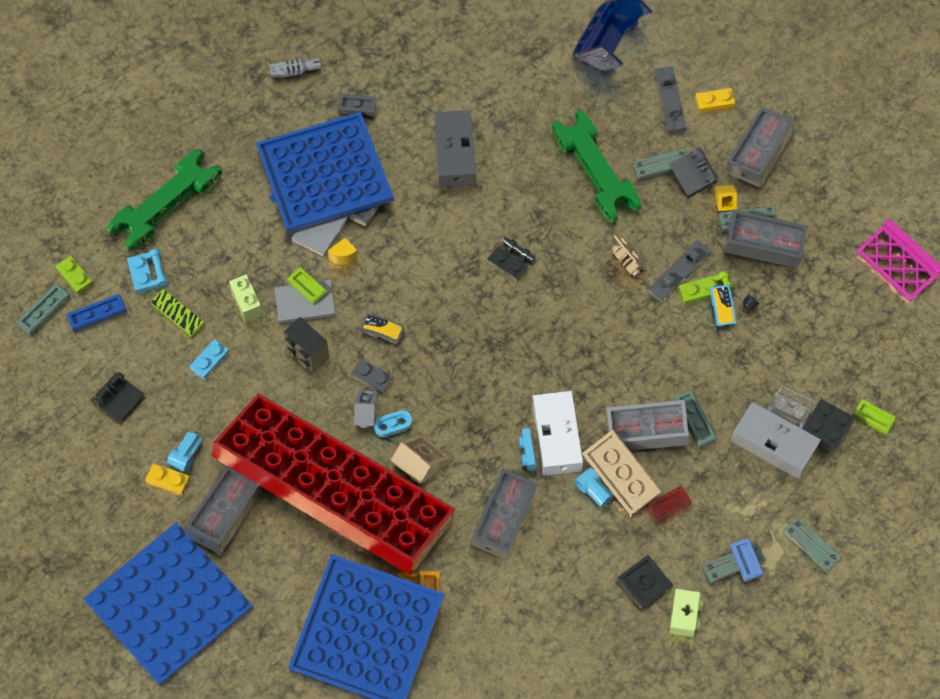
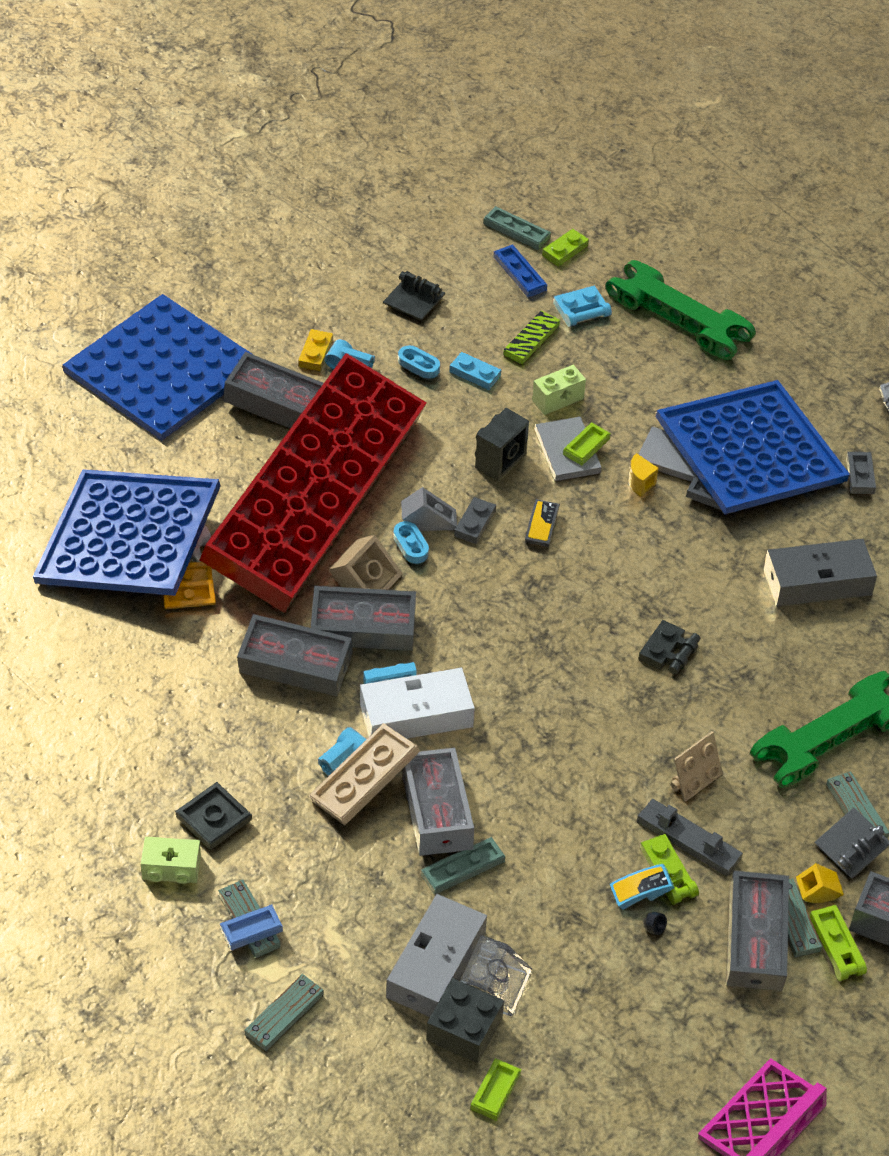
camera: 80 degrees right, 15 degrees down
clear red plate [647,486,692,522] -> none
none -> brick [311,586,416,651]
none -> medium azure plate [398,345,440,379]
none -> lime plate [809,905,867,981]

